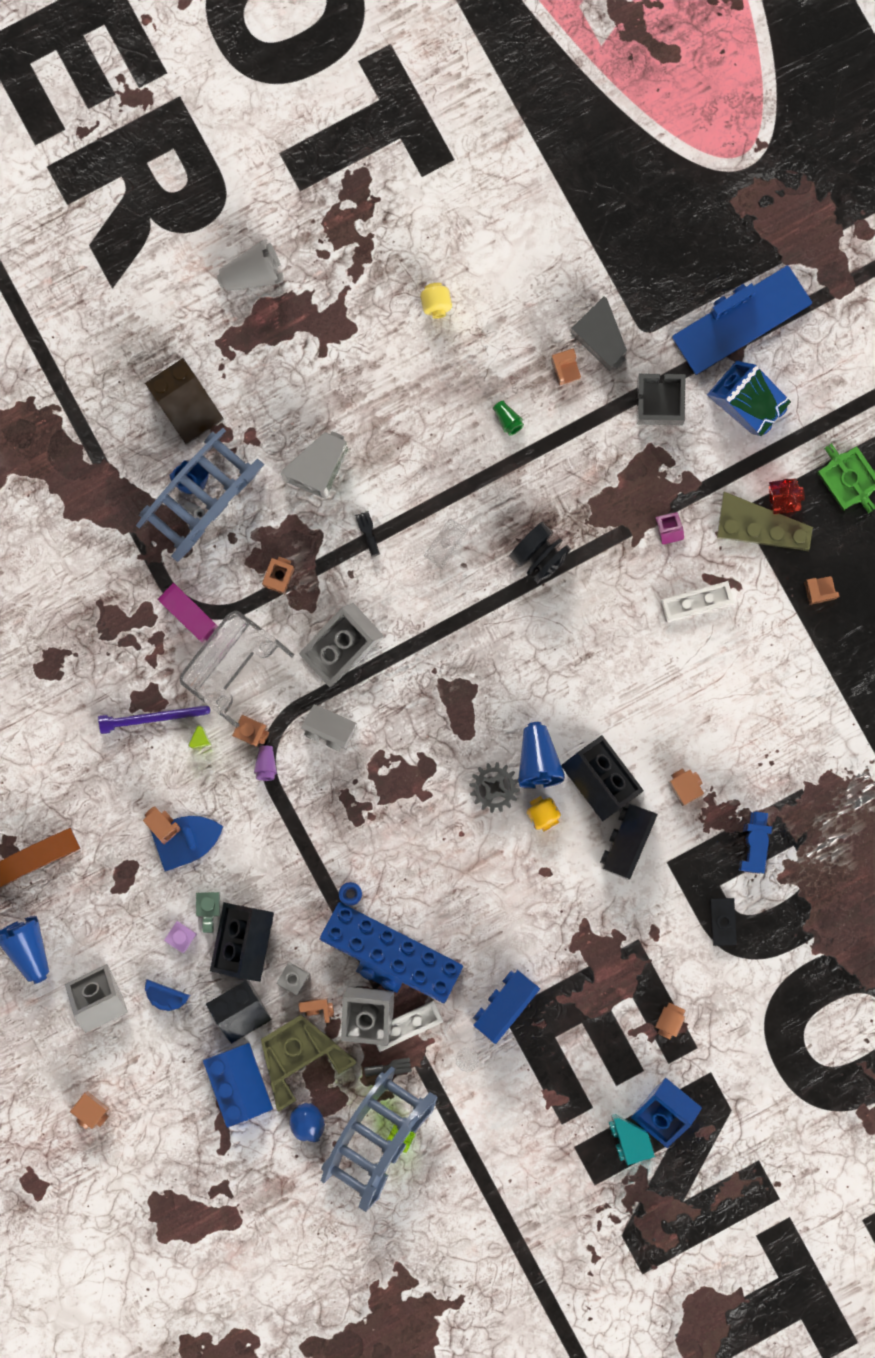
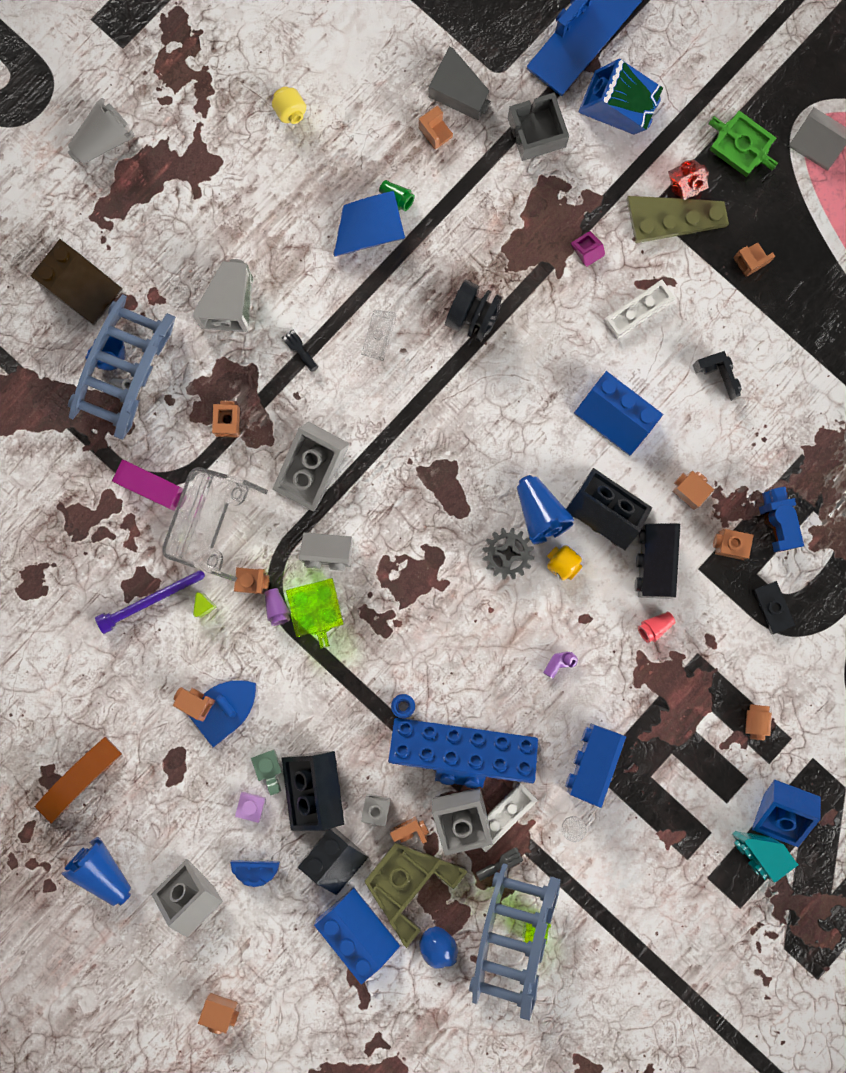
camera: 30 degrees left, 0 degrees up
none -> clear neon green plate [286,578,345,649]
none -> blue slope [333,191,405,257]
none -> medium lavender arm [543,651,578,679]
none -> blue slope [574,371,664,456]
none -> coral cone [638,611,676,643]
none -> black bracket [693,351,742,401]
none -> nougat brick [713,529,753,560]

